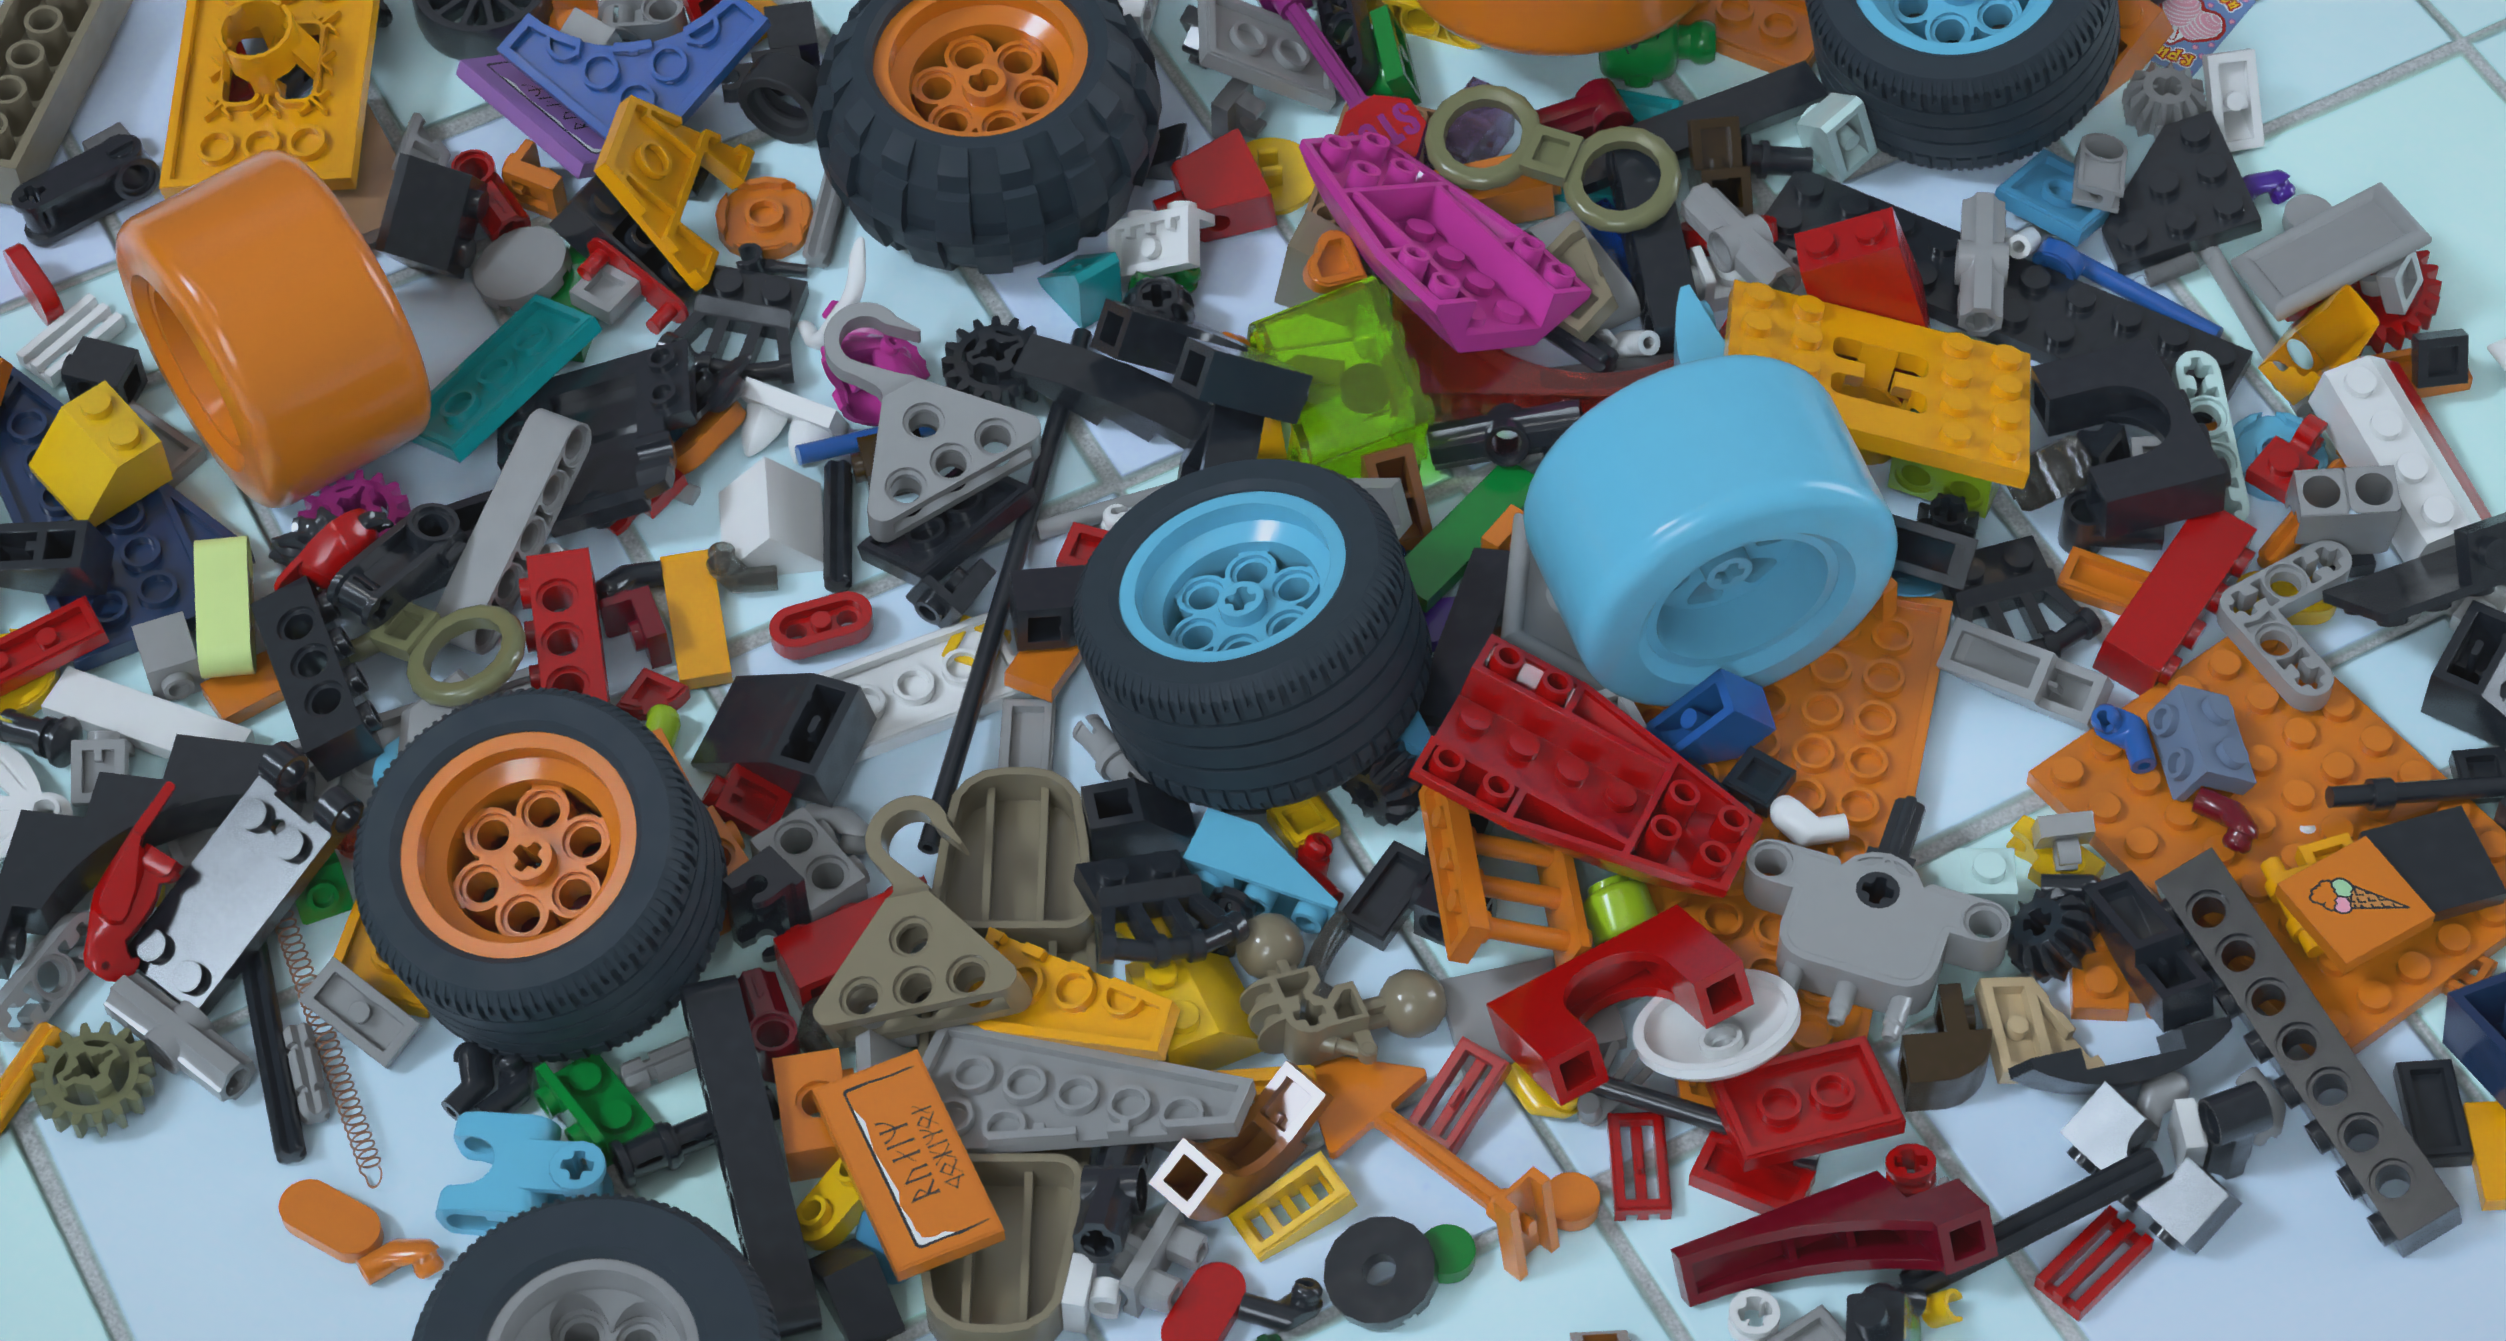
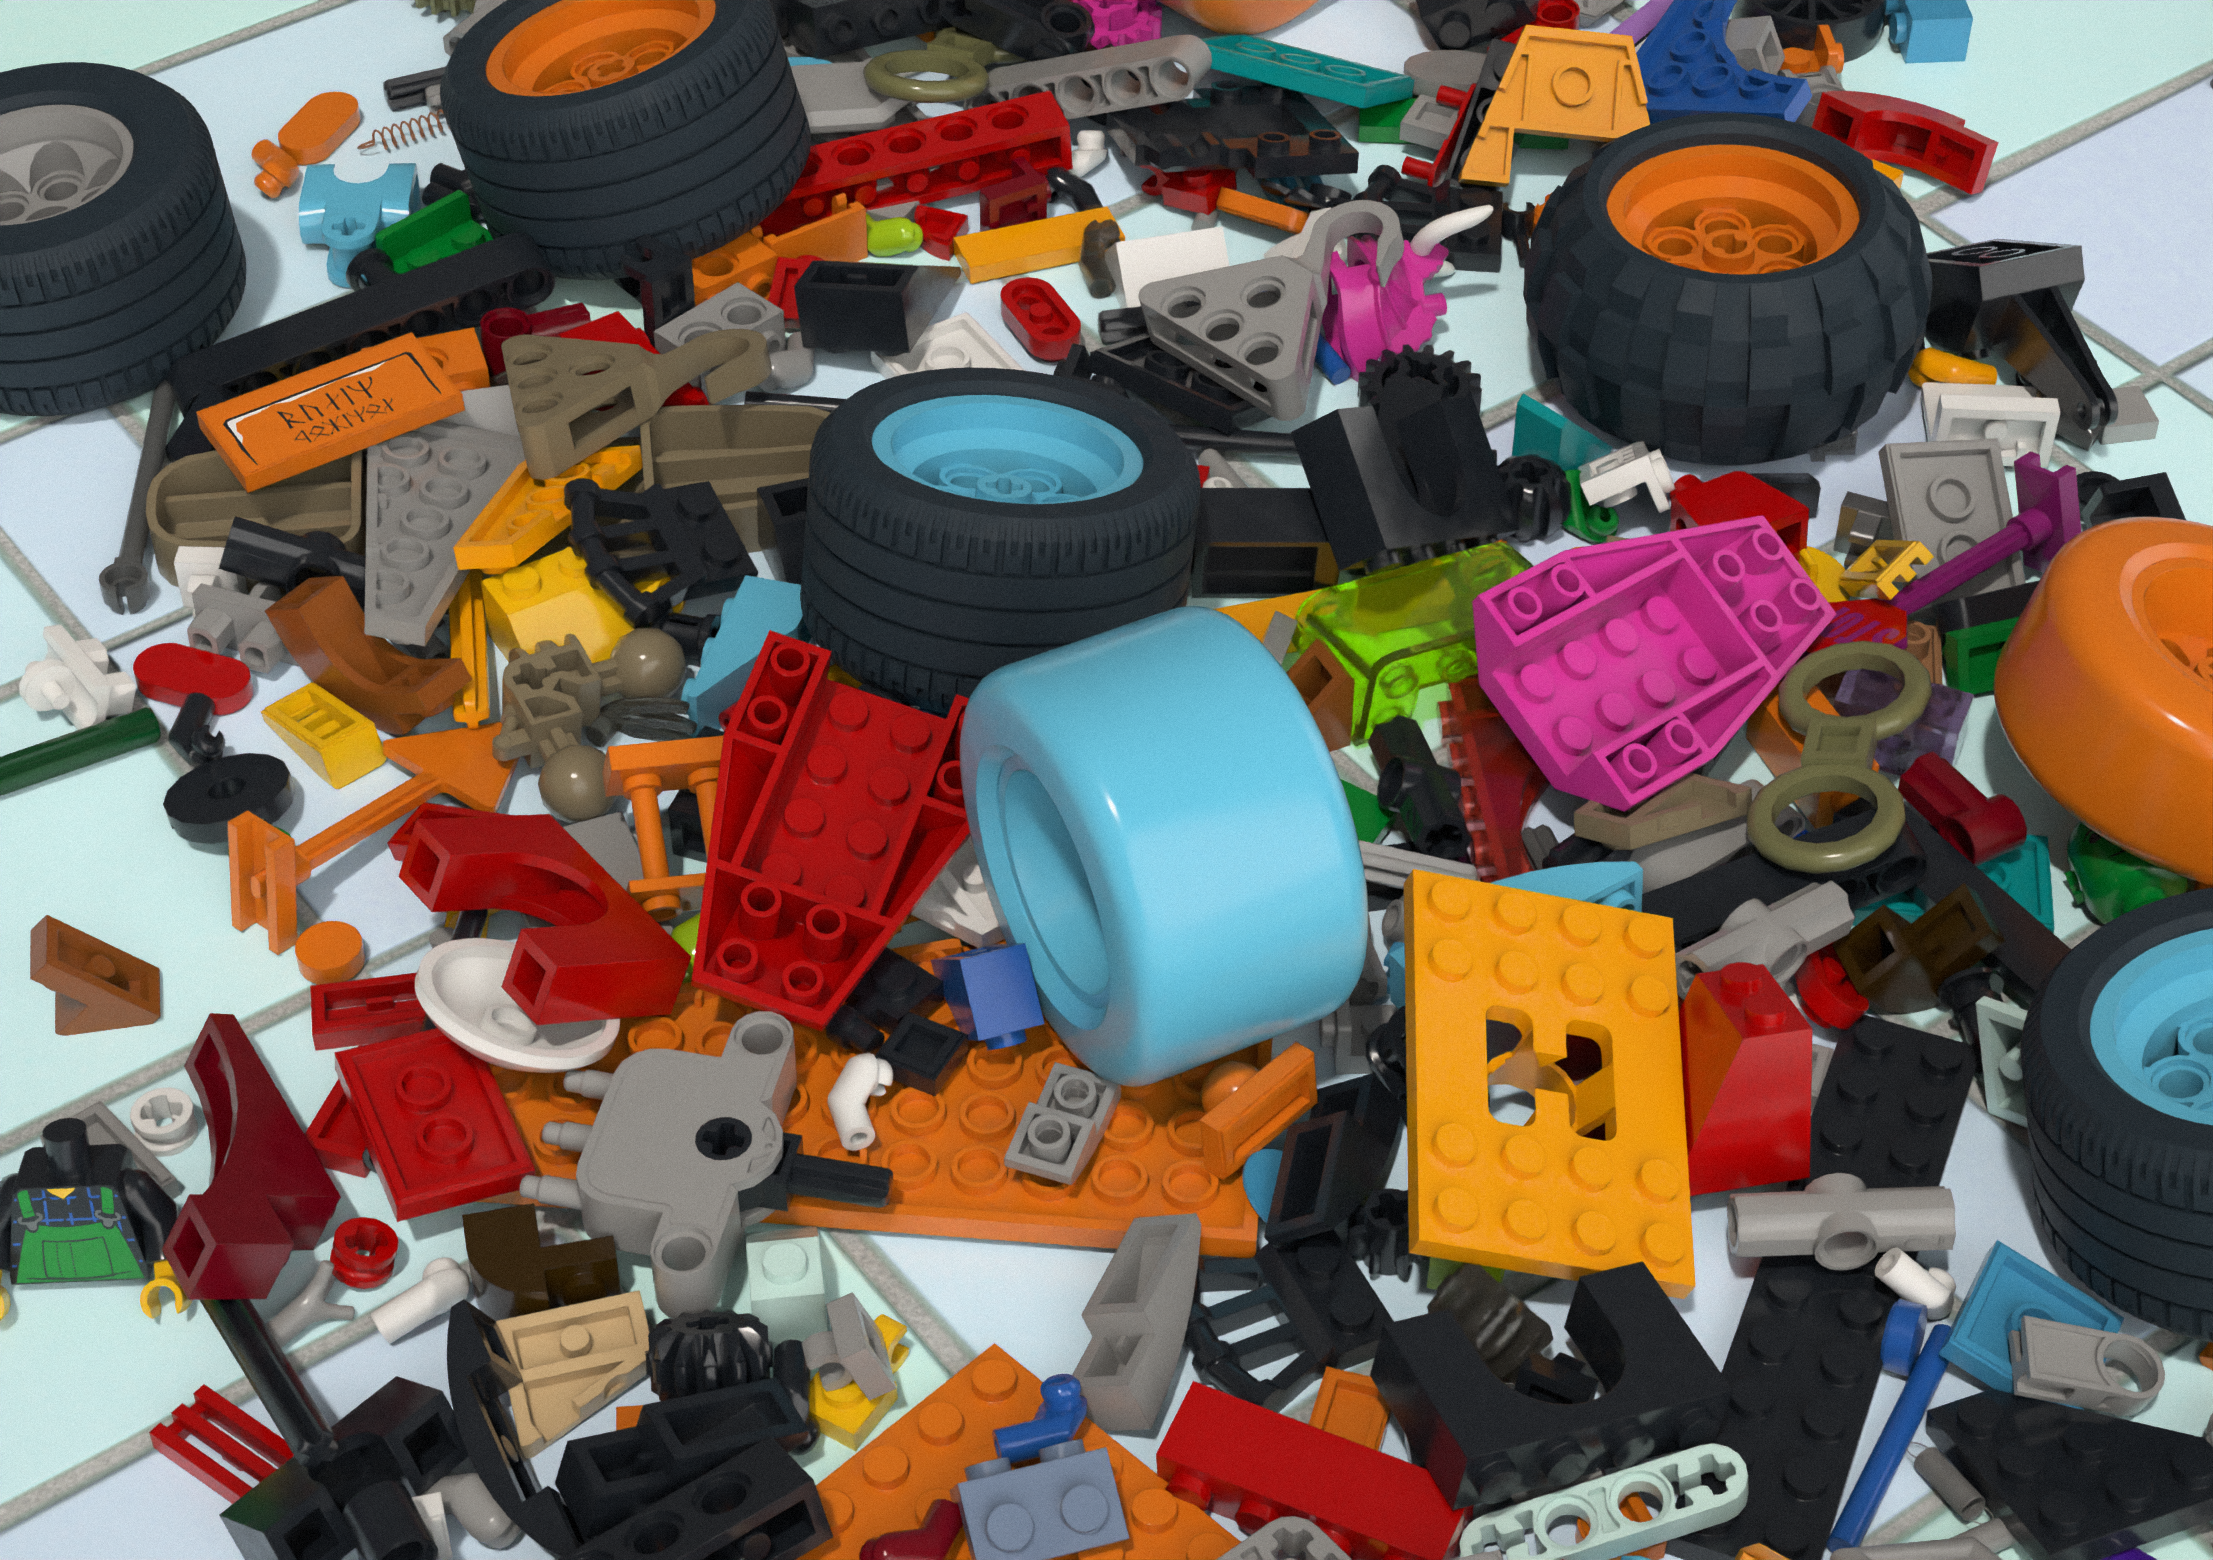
camera: 80 degrees right, 10 degrees down
none -> white arm [371,1257,470,1344]
none -> light grey slope [1004,1062,1121,1185]
none -> yellow tile [1838,540,1934,600]

